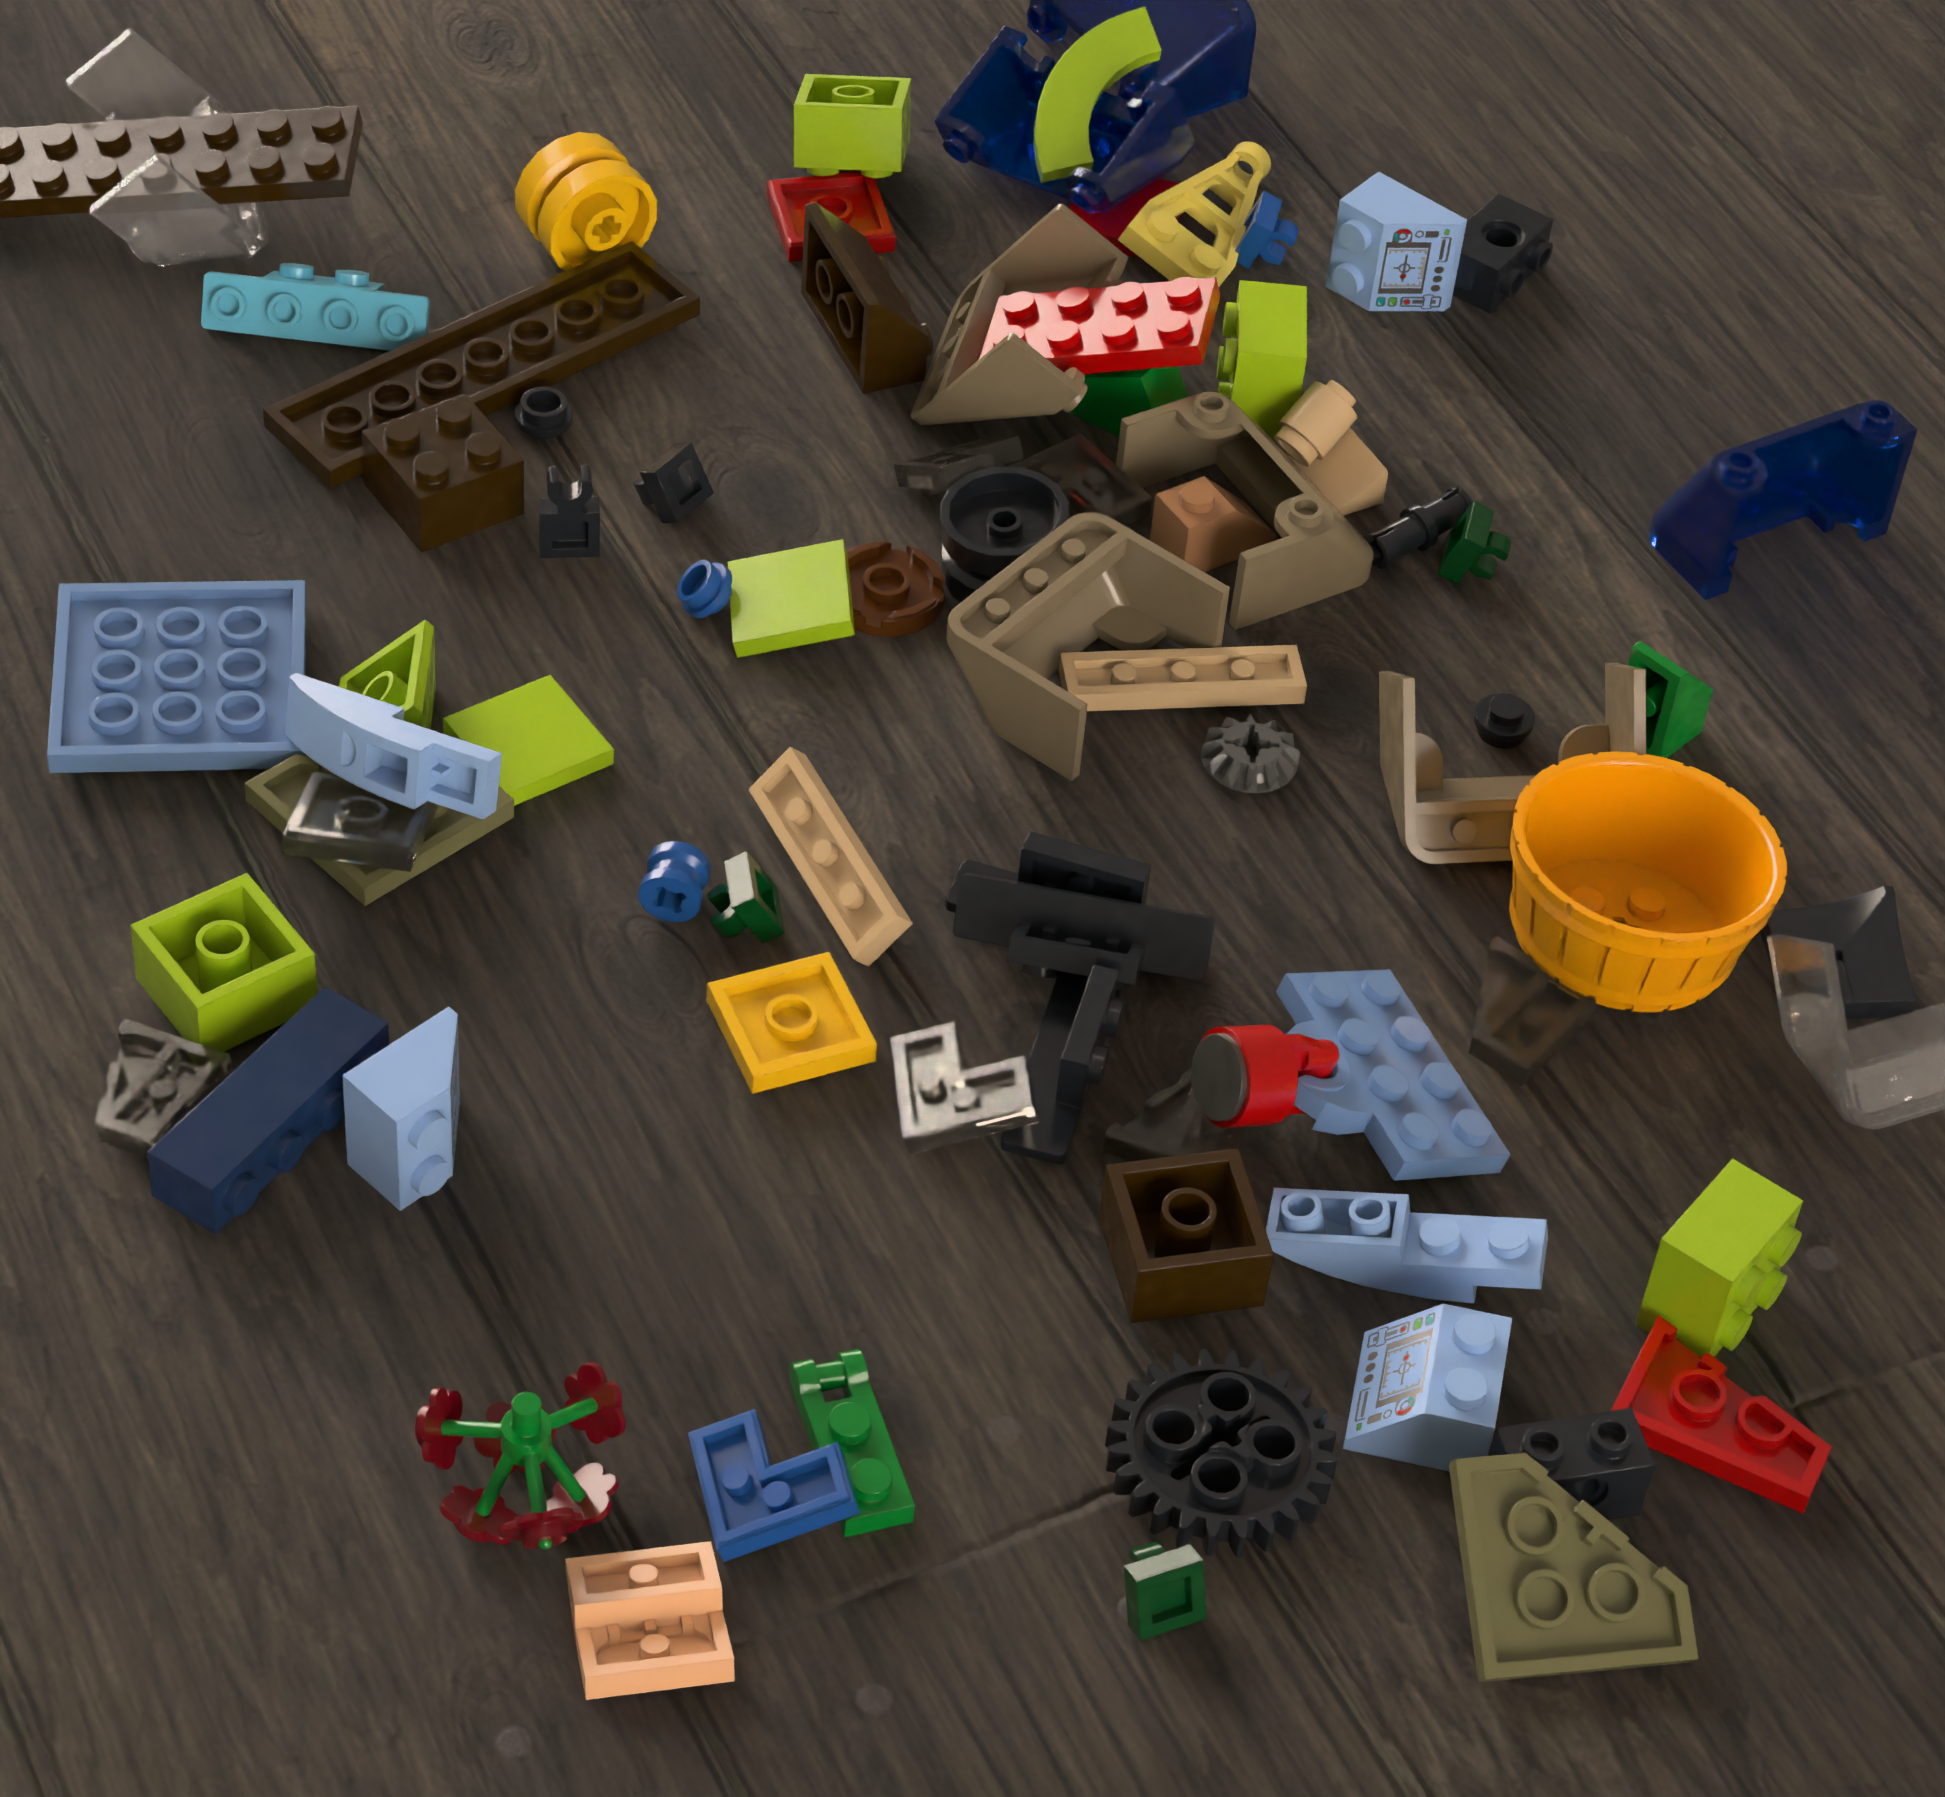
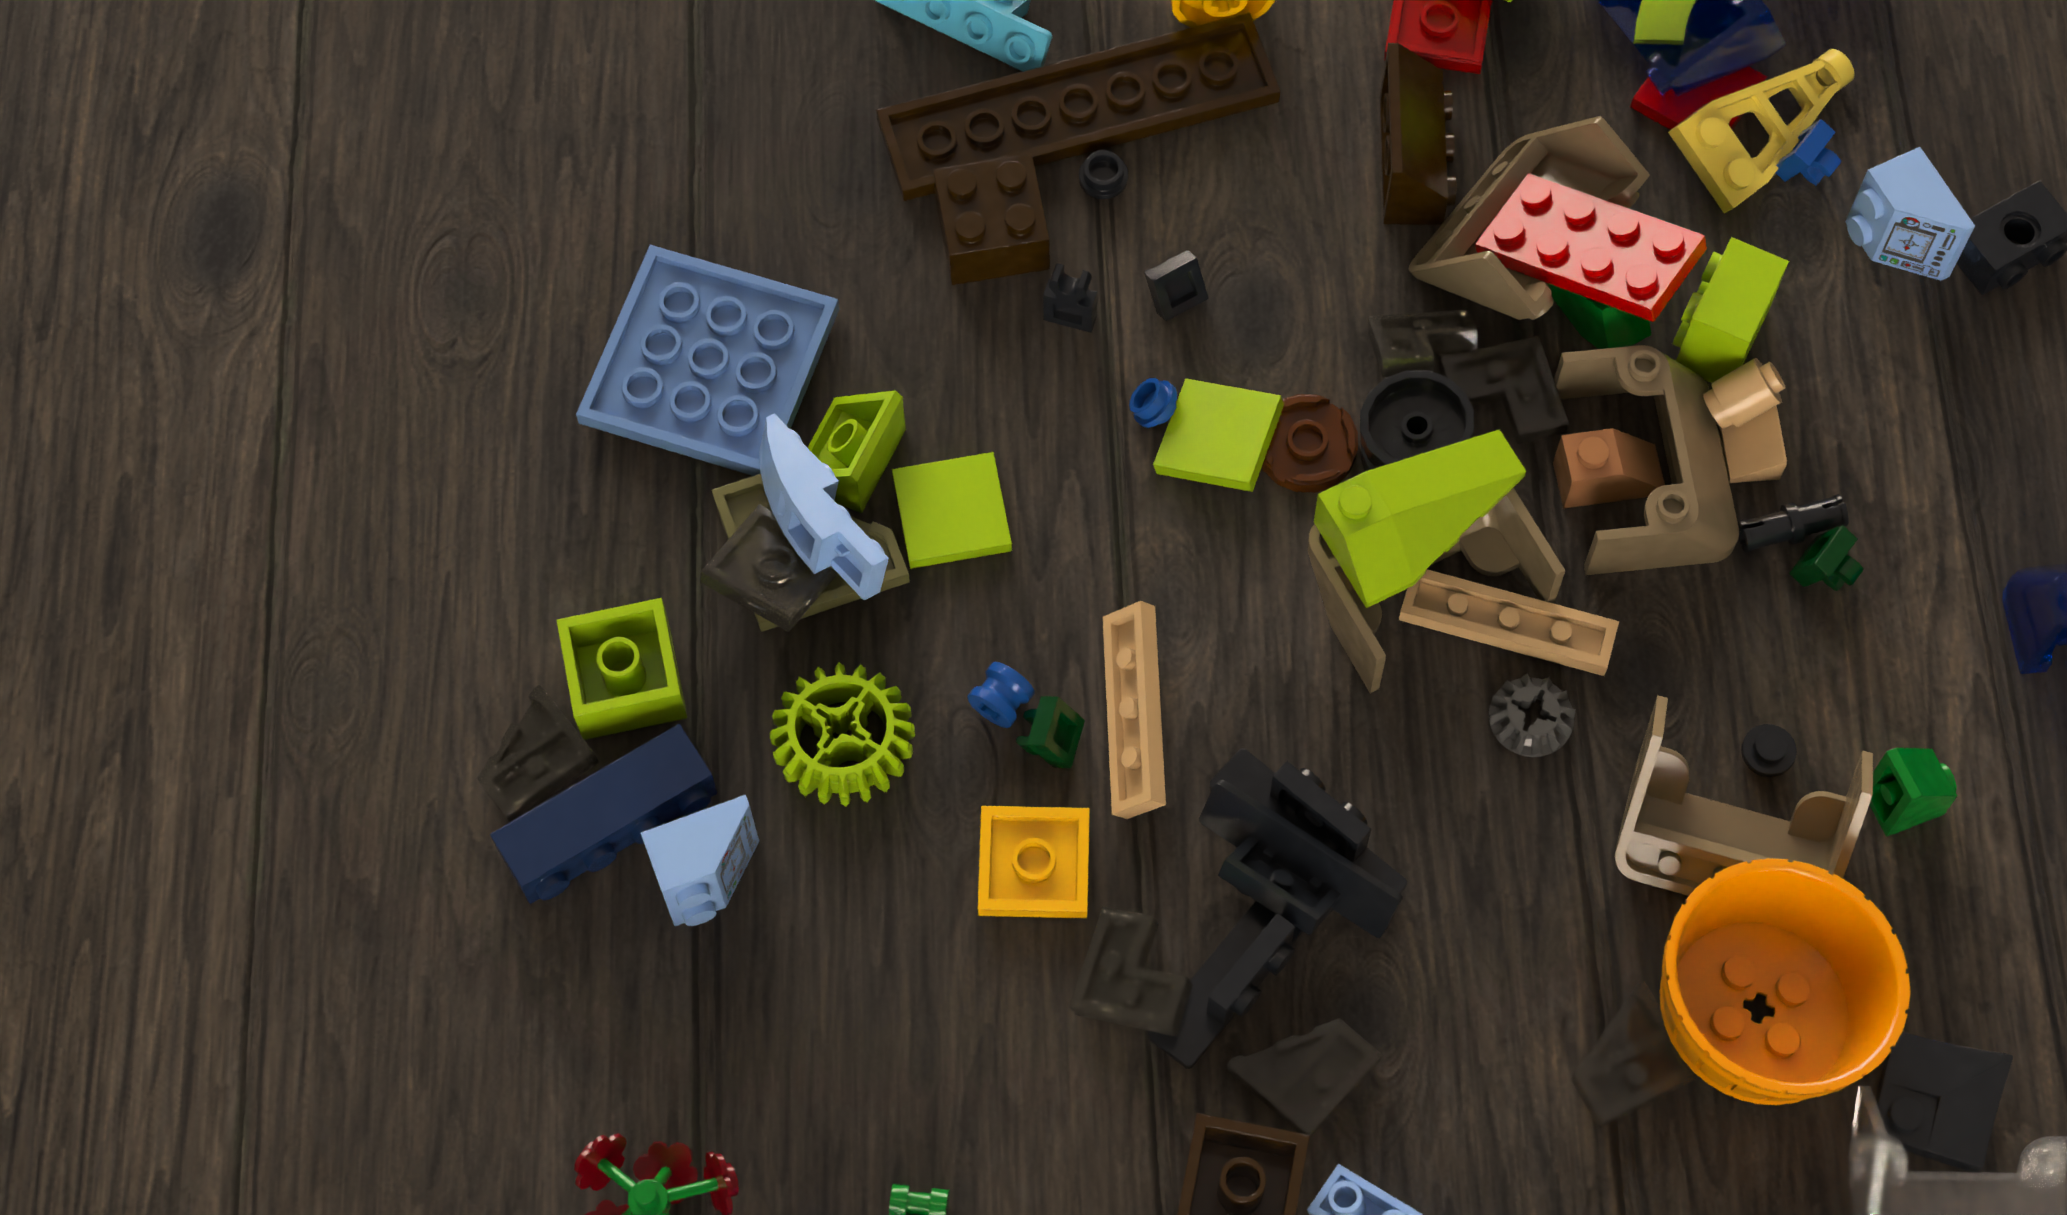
camera: 30 degrees right, 20 degrees up
medium blue plate [1191,969,1511,1181] -> none
none -> lime gear [770,662,915,807]
none -> lime wedge [1314,429,1526,608]

